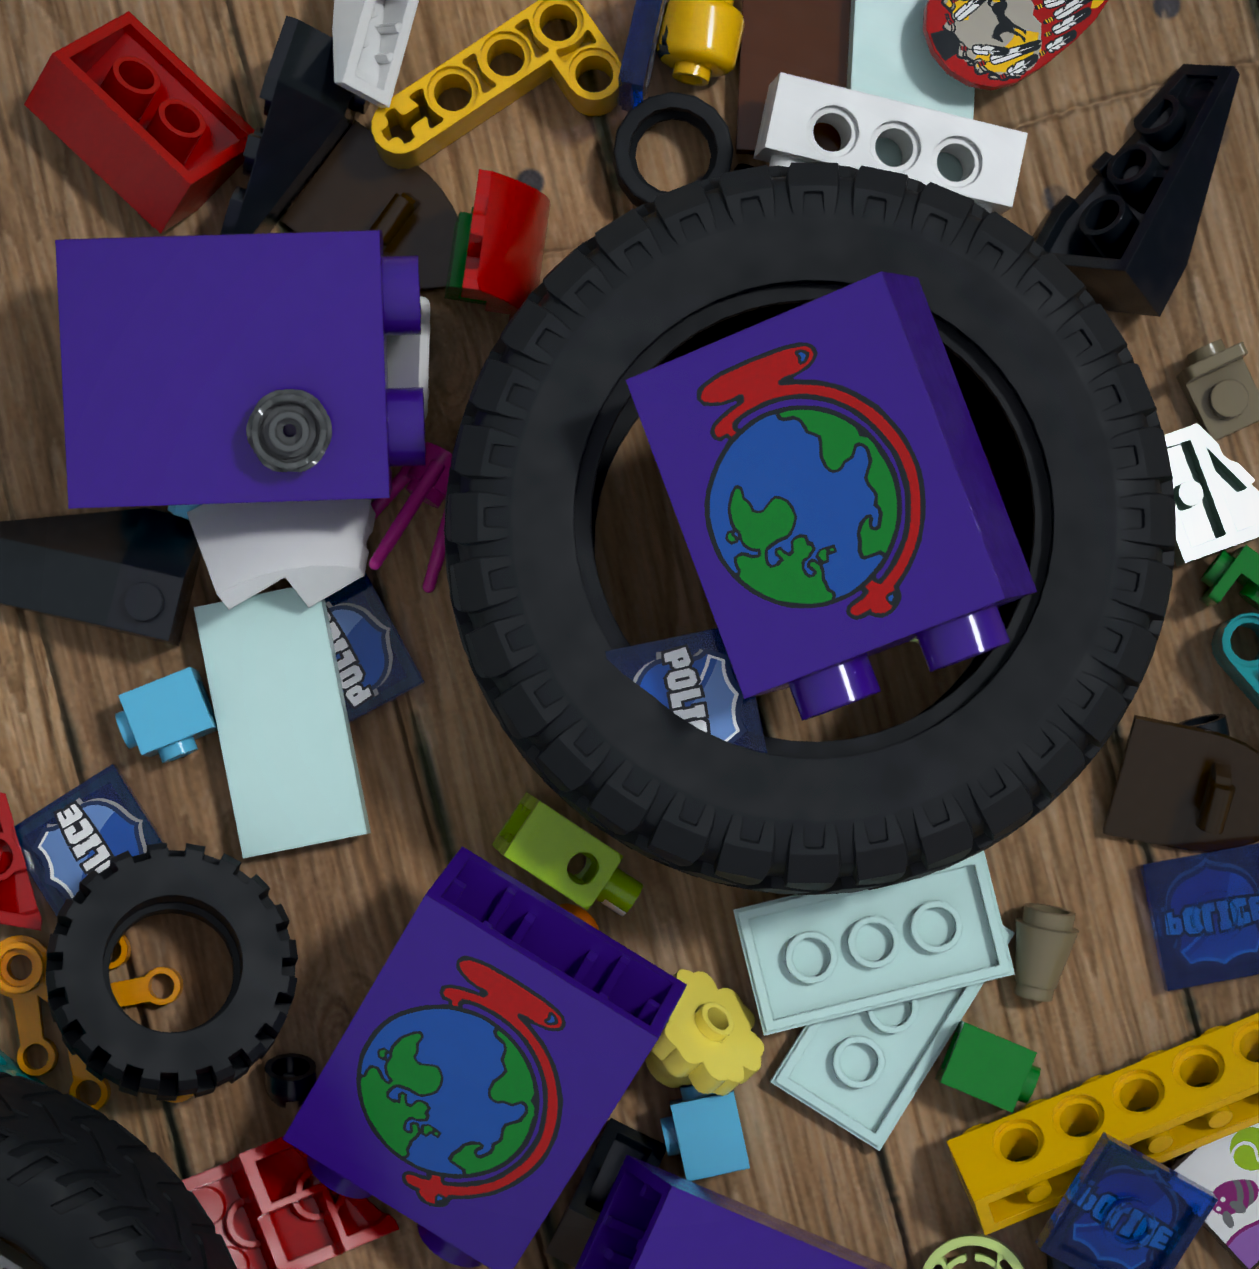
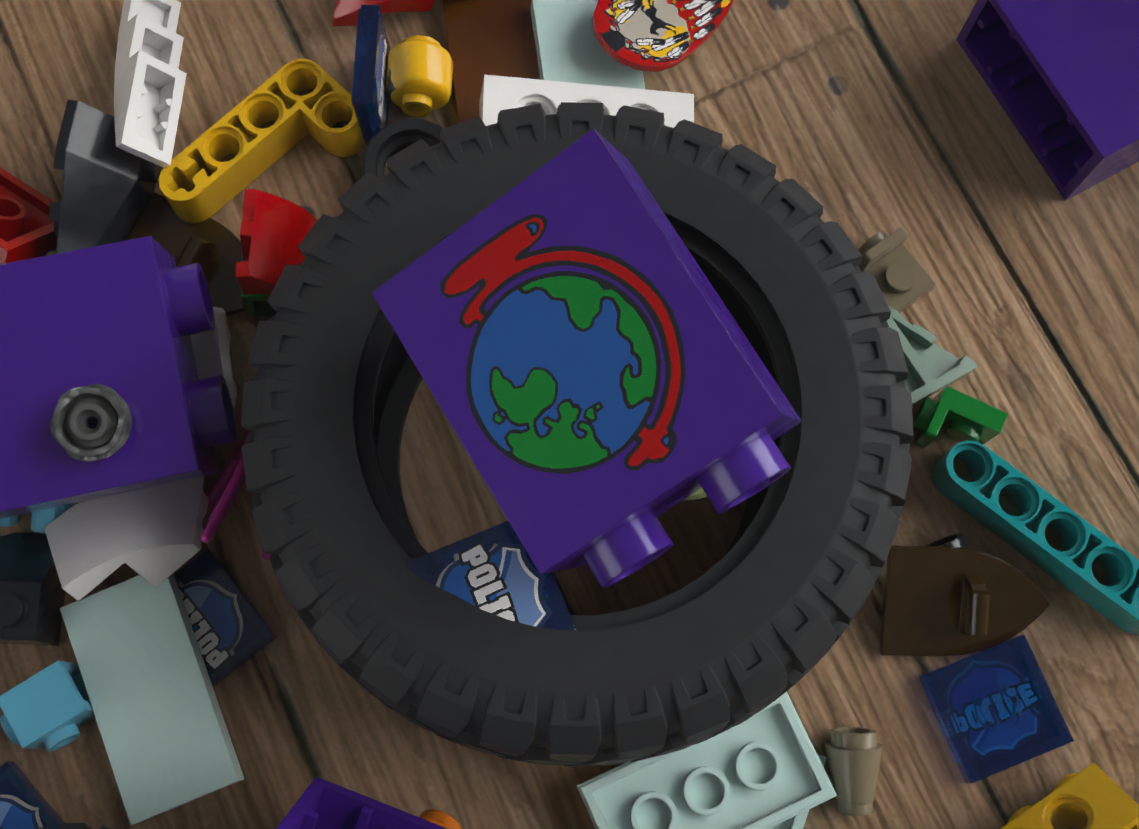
camera: 15 degrees left, 10 degrees down
lime torso [491,792,643,916] -> none
black wedge [1035,64,1240,317] -> none

